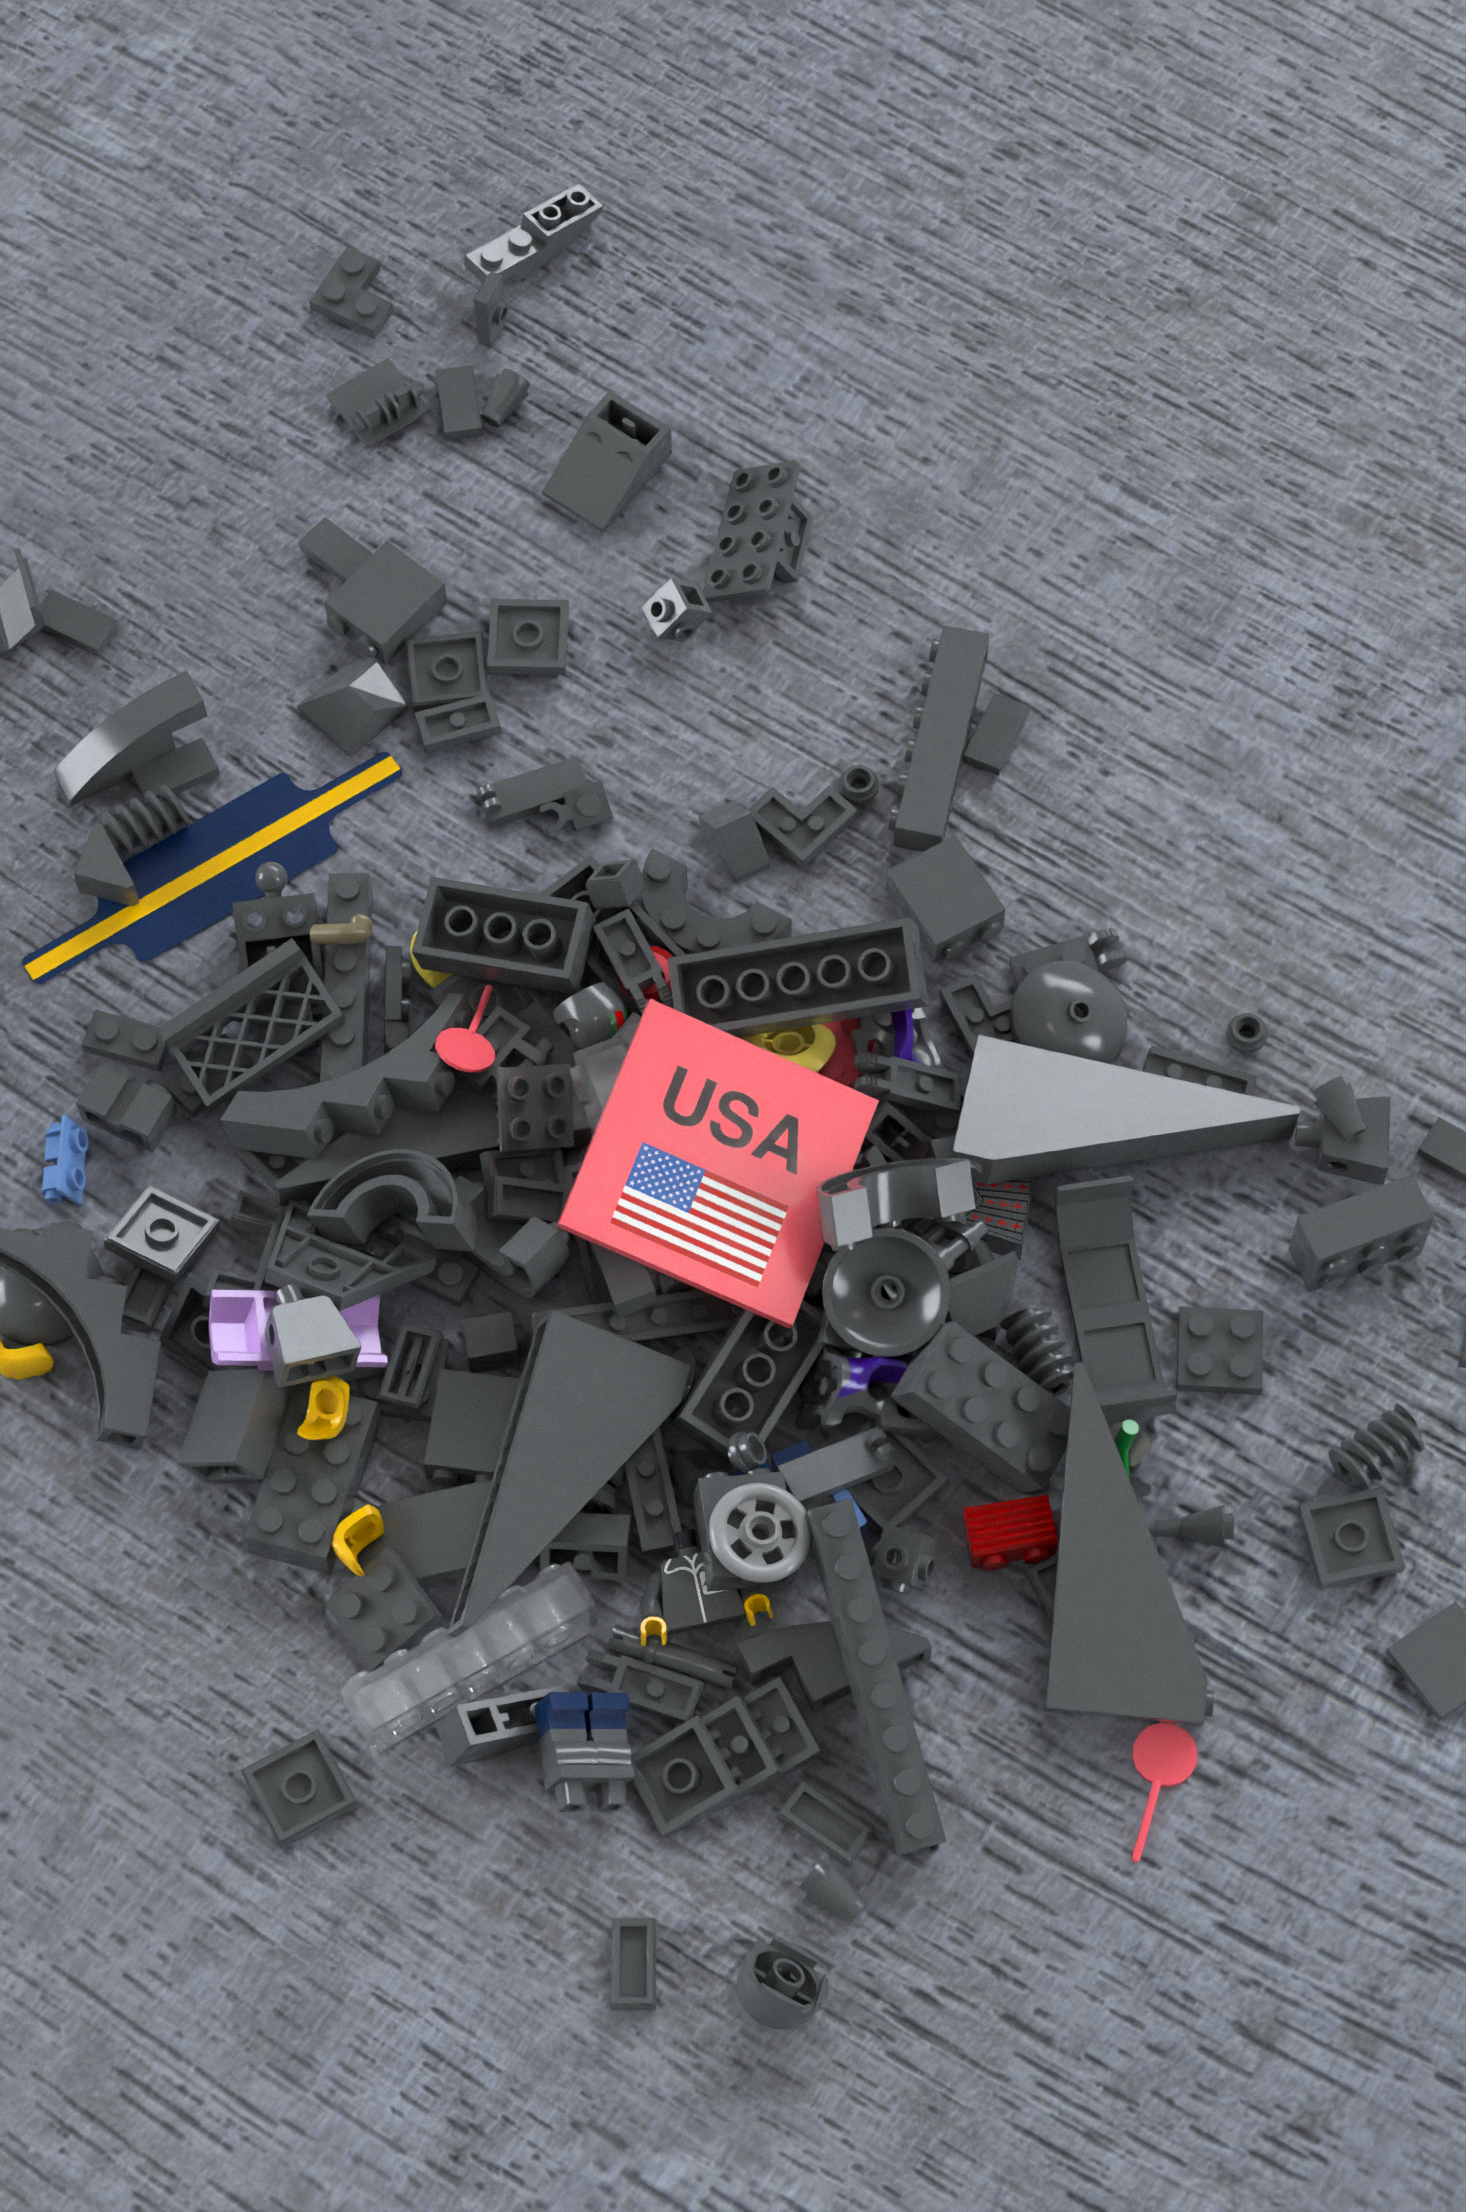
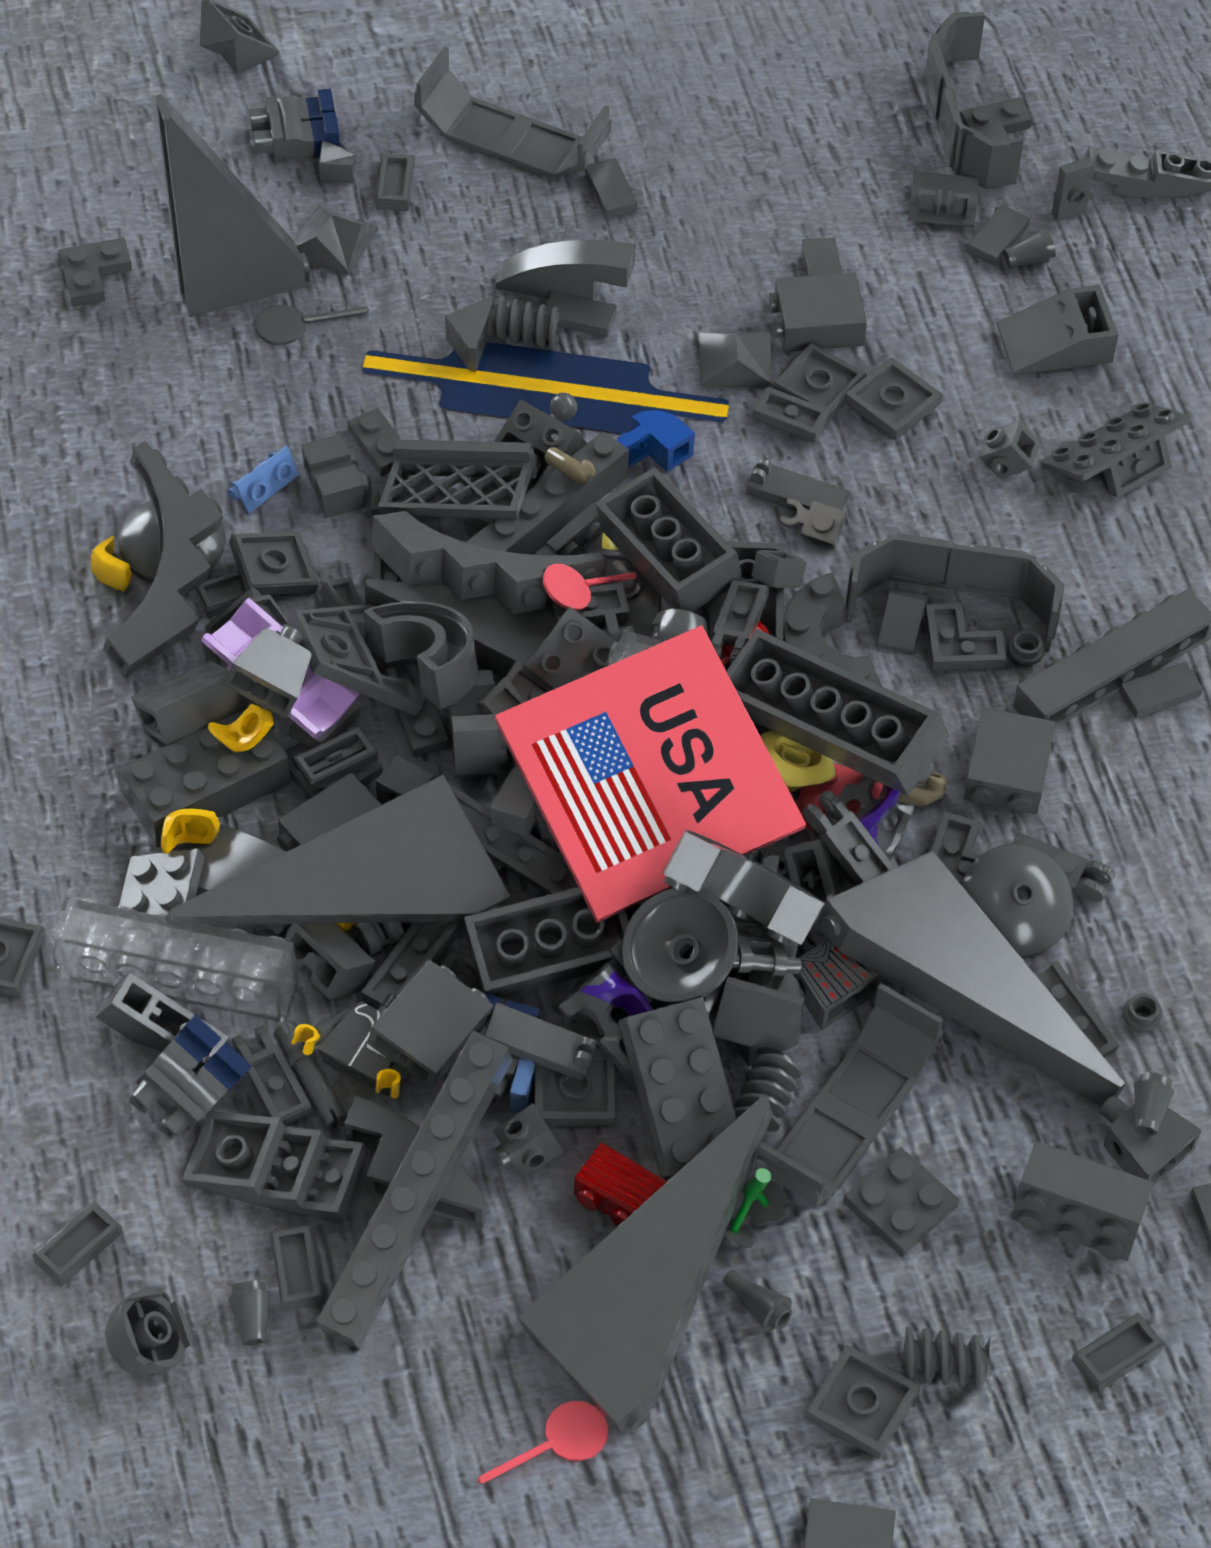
camera: 40 degrees right, 10 degrees down
light grey plate [709,1483,812,1583] -> none
dark grey plate [728,1431,767,1474] -> none
none -> blue brick [616,410,695,472]
none -> dark grey windscreen [845,533,1065,652]
none -> dark grey windscreen [924,12,1023,189]

